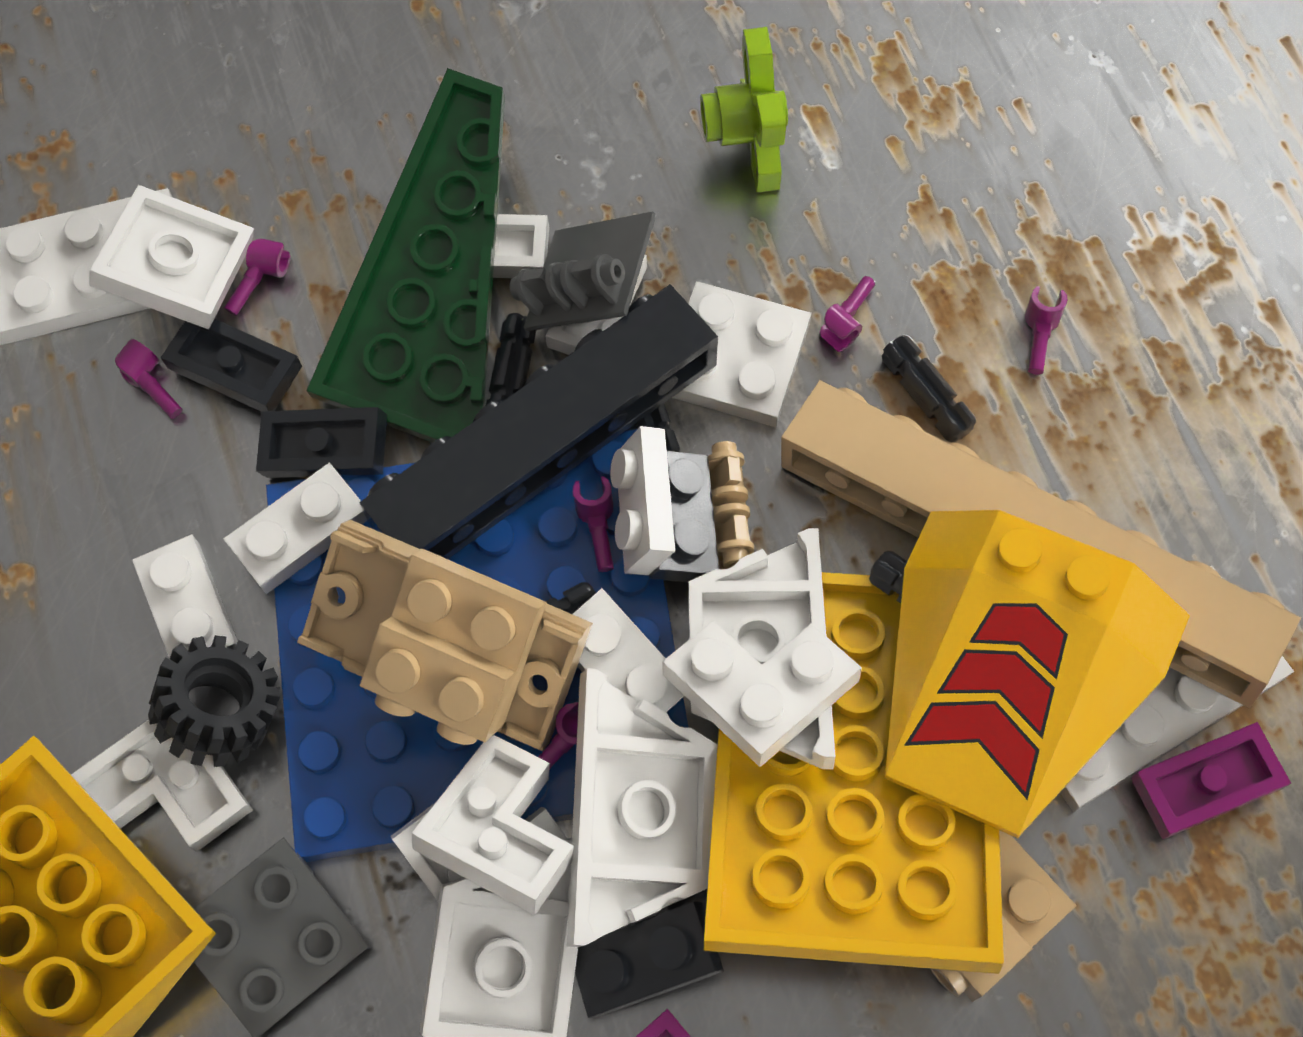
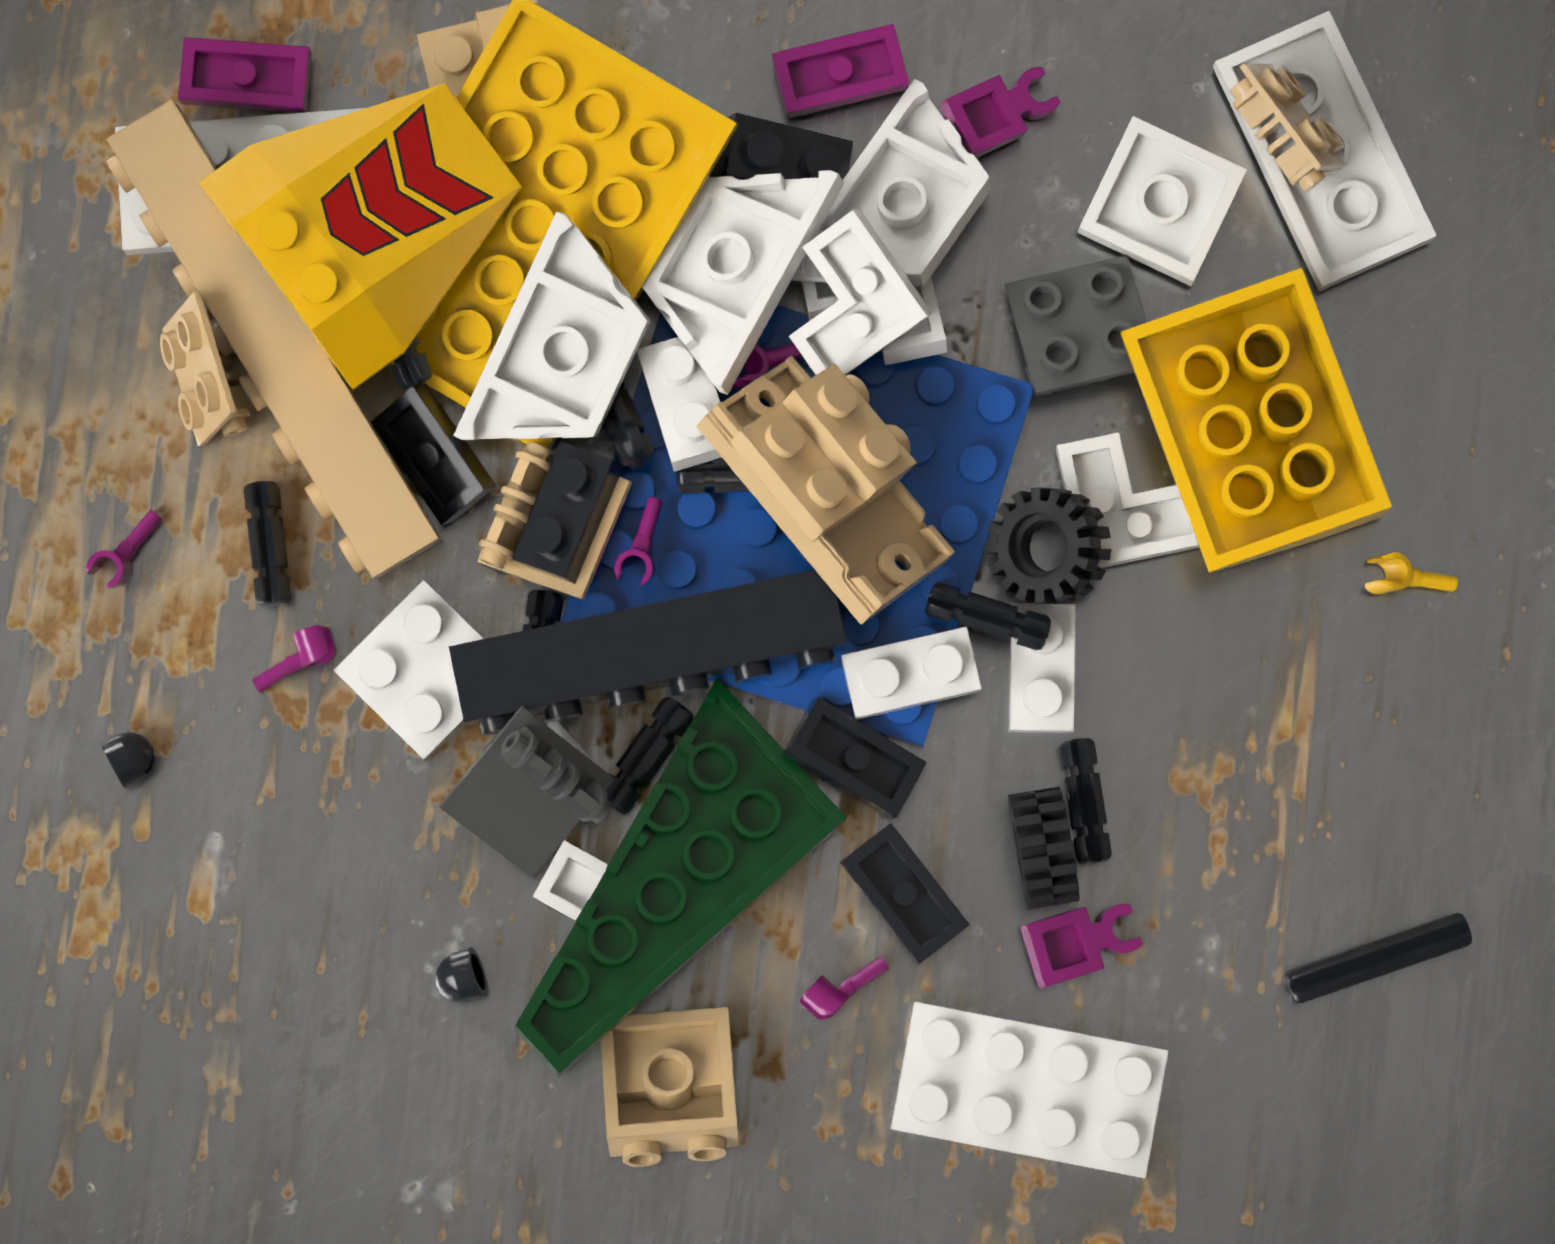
camera: 155 degrees left, 15 degrees up
white plate [89,185,254,329] -> none
magenta hand [115,339,183,419] -> none
white plate [610,426,675,575] -> none
white plate [662,620,862,767] -> none
lime plant [700,27,788,192] -> none
none -> black hinge [101,732,155,788]
none -> tan hinge [160,290,250,447]
none -> black plate [371,383,496,525]
none -> black hinge [435,947,488,1003]
none -> tan plate [601,1007,739,1167]
none -> black axle [602,381,655,470]
none -> black axle [925,582,1051,650]
none -> black tyre [1008,786,1080,910]
none -> magenta plate [1020,904,1143,988]
none -> black axle [1060,738,1112,864]

